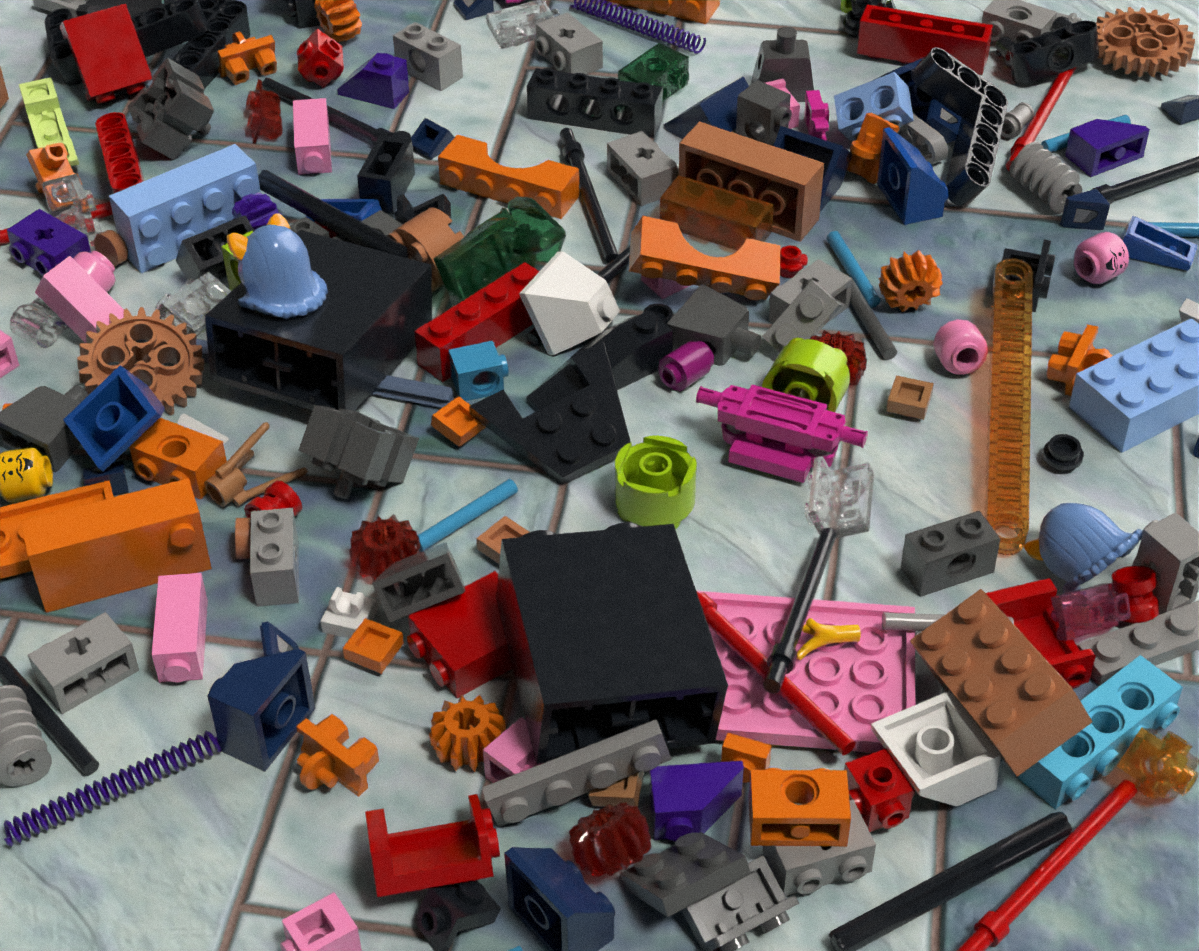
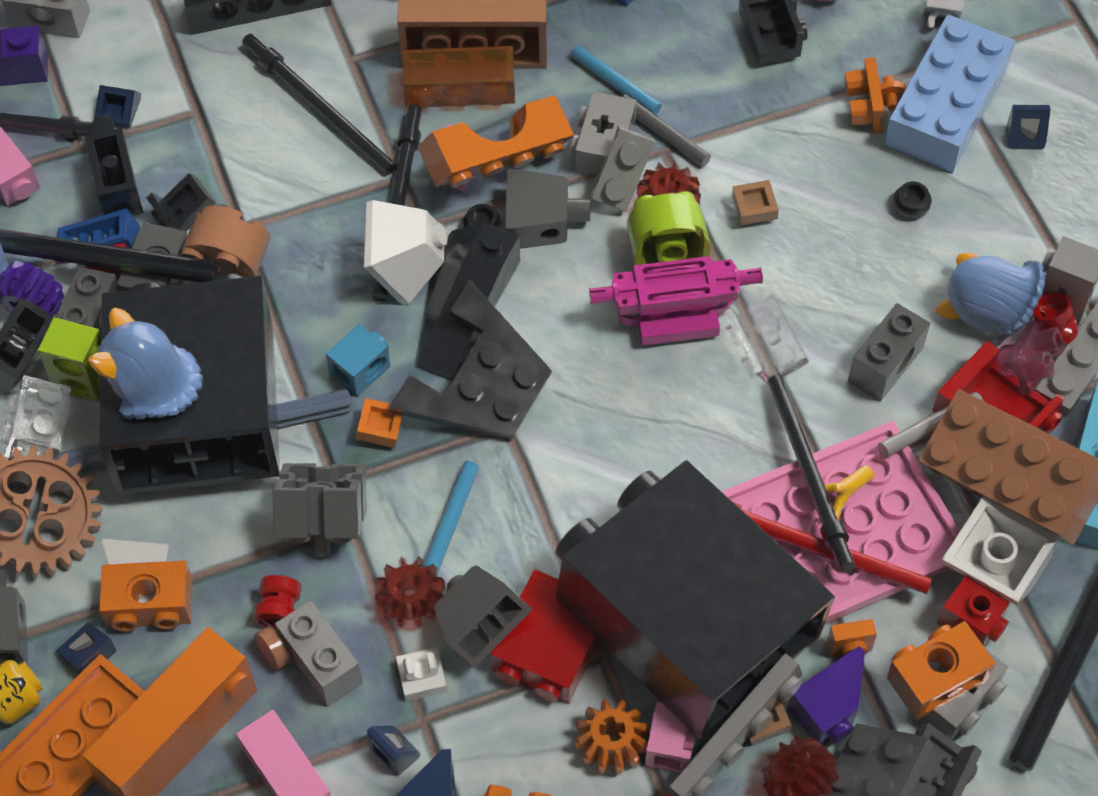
camera: 30 degrees left, 15 degrees up
blue slope [63,365,165,471] -> none
medium nougat plant [204,422,308,507] -> none
orange plate [343,618,404,674] -> none
red brick [415,262,539,382] -> none
clear green plate [433,197,566,306] -> none
orange arch [438,135,580,219] -> none
nougat plate [476,516,529,564] -> none
light grey brick [607,131,679,206] -> none
lime brick [615,435,697,529] -> none
magenta brick [659,341,714,391] -> none
red plate [780,245,808,278] -> none
orange gear [878,250,943,312] -> none
bright pink head [934,319,988,375] -> none
clear orange gear [984,259,1033,555] -> none

